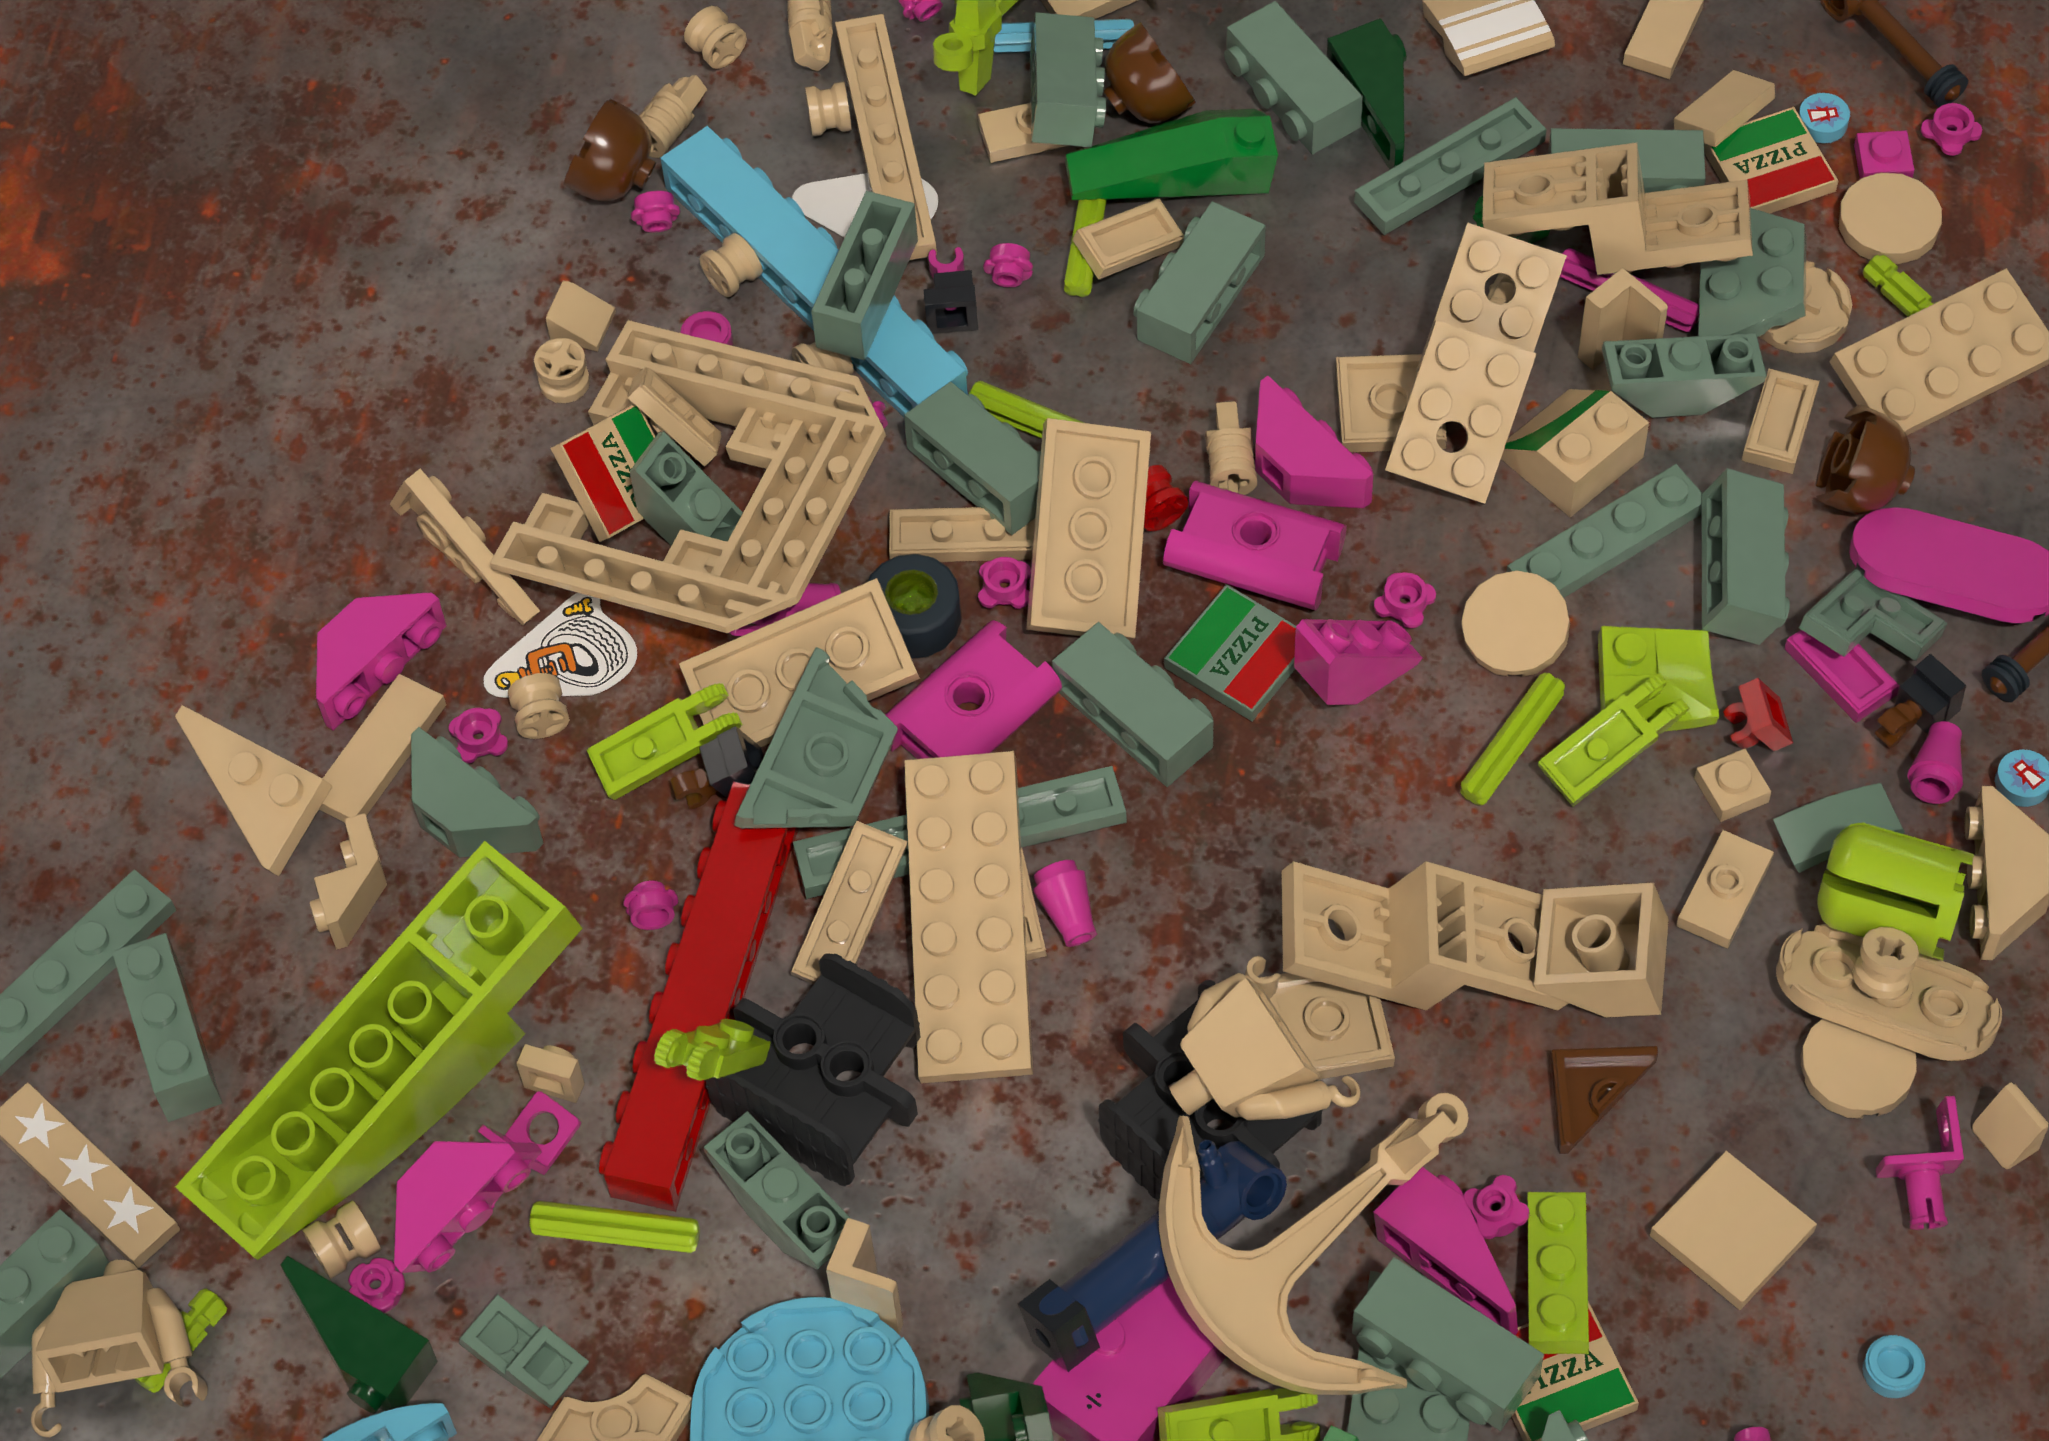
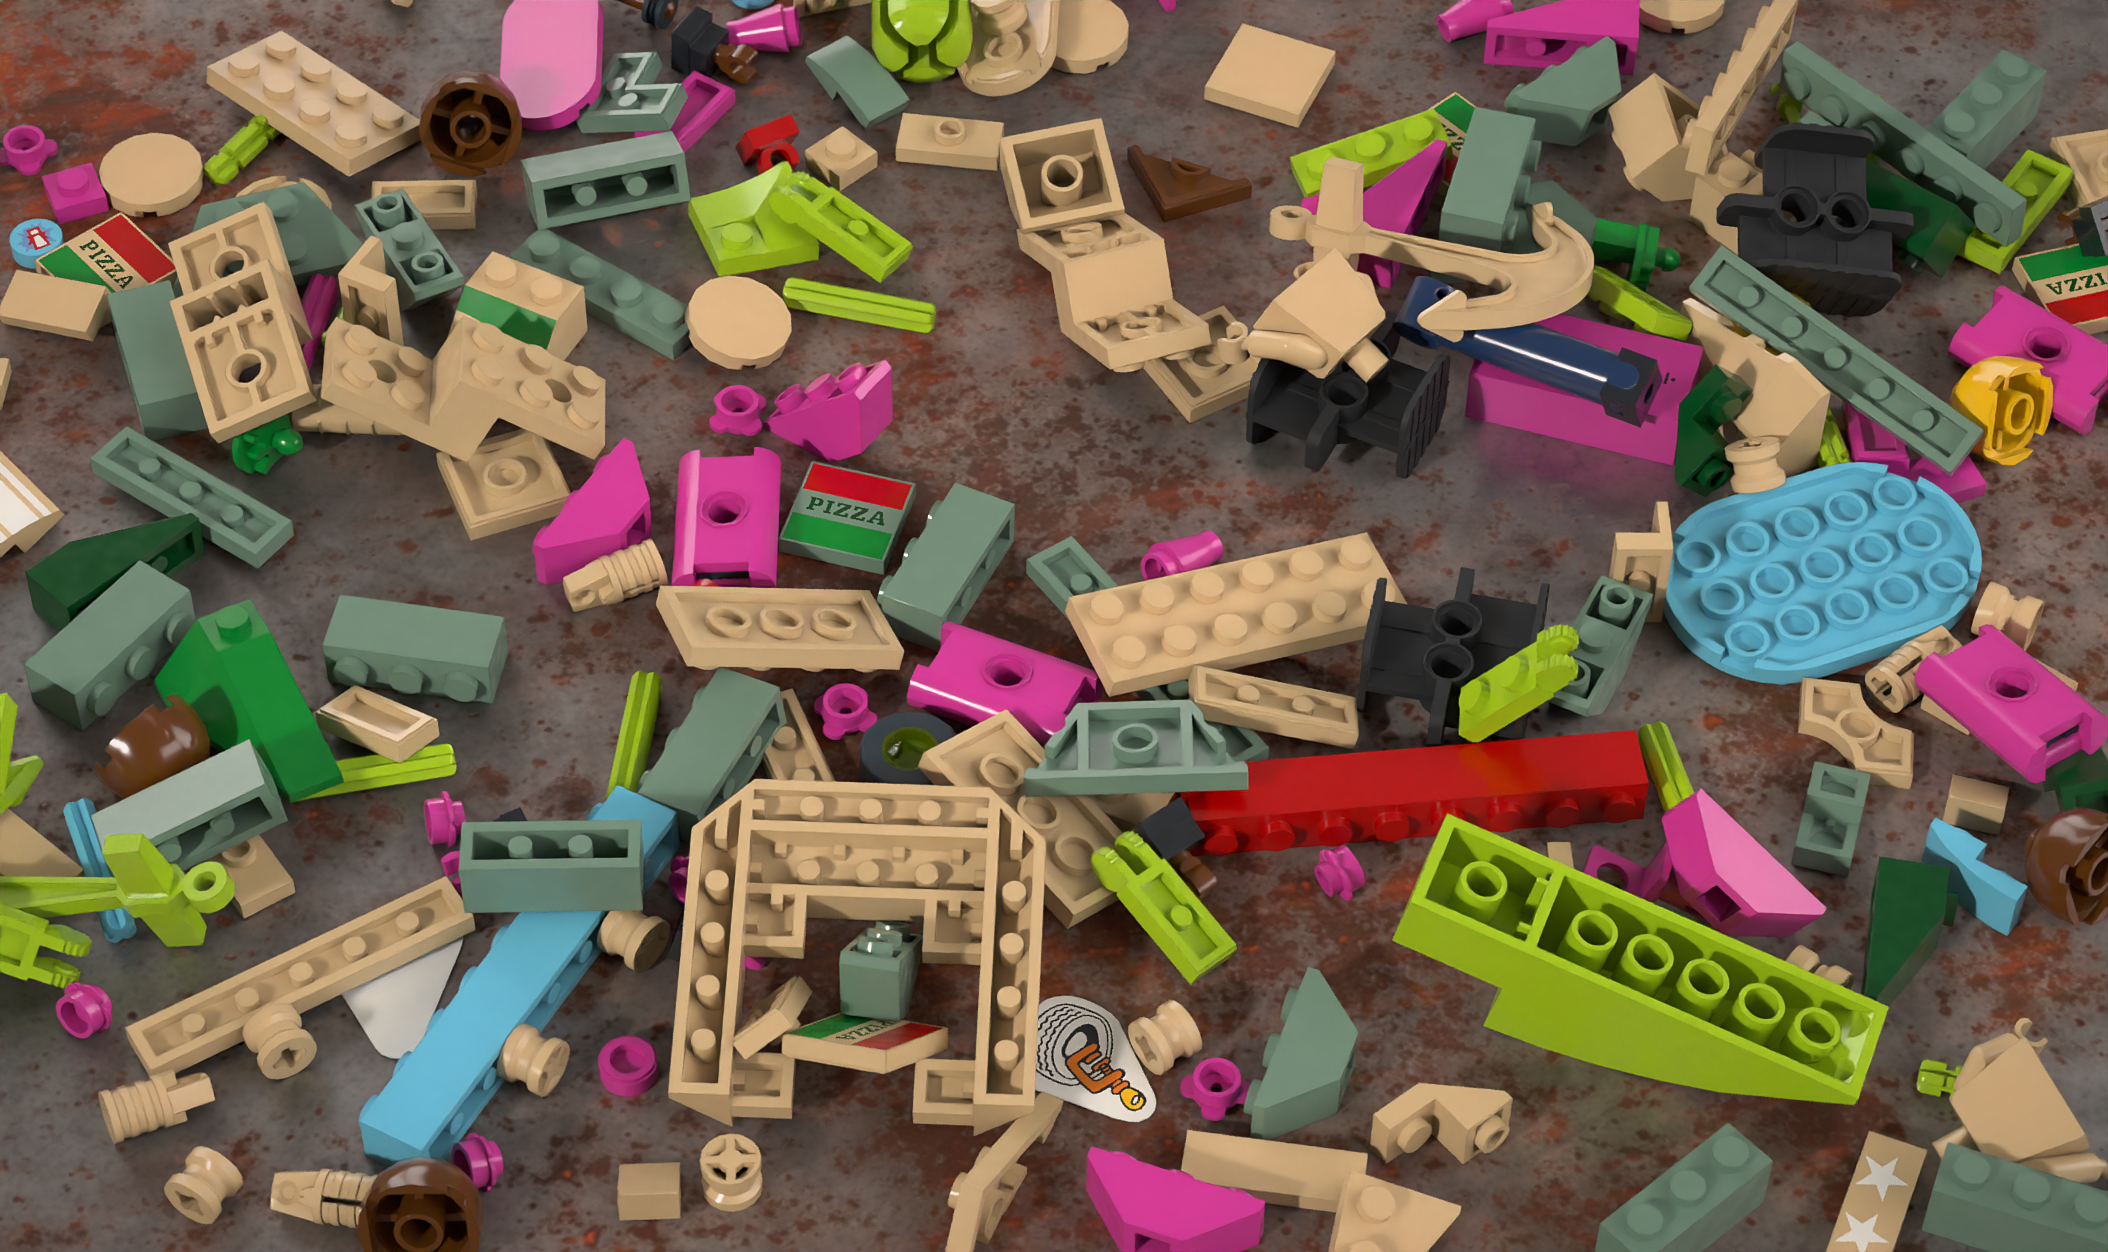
camera: 115 degrees left, 10 degrees down
dark pink plate [348,1258,405,1313] -> none

